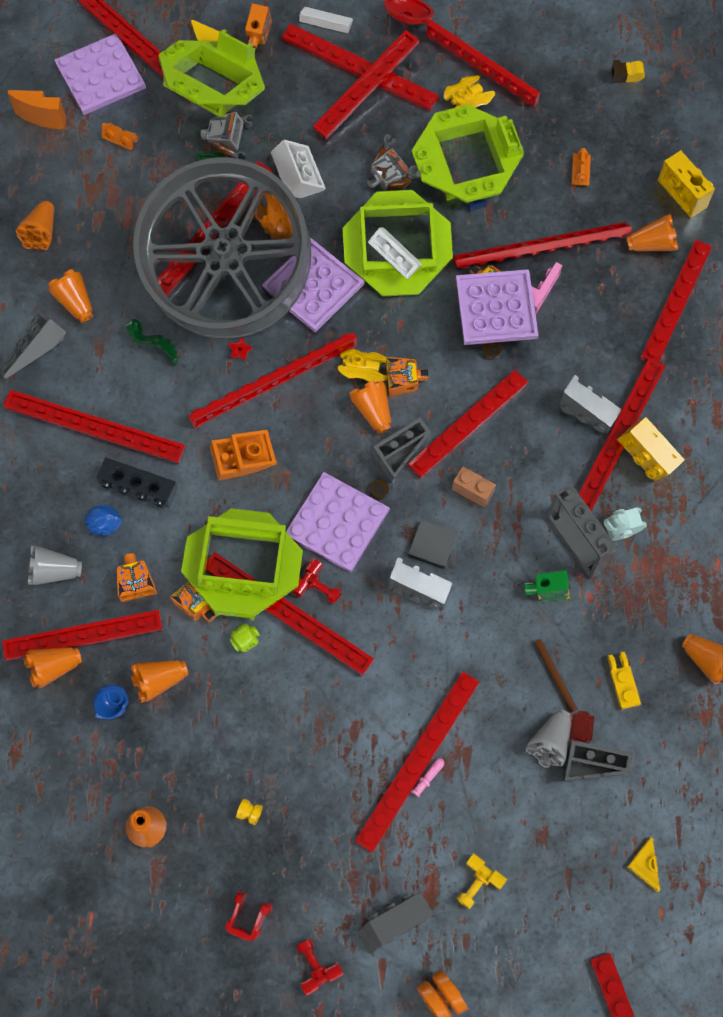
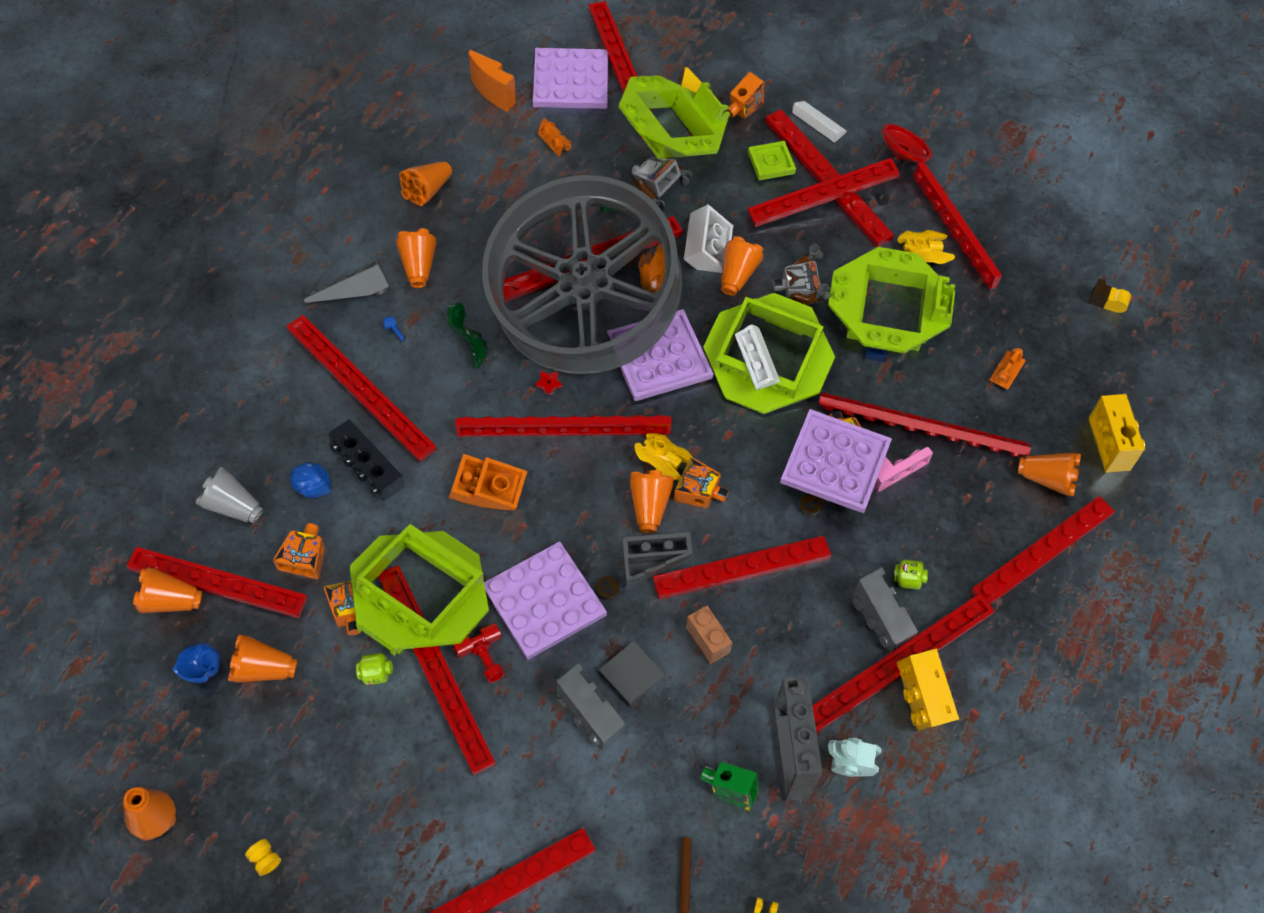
camera: 25 degrees right, 10 degrees down
none -> blue hand [383,316,405,342]
none -> orange cone [721,236,764,296]
none -> lime plate [748,141,796,181]
none -> lime head [894,559,928,590]

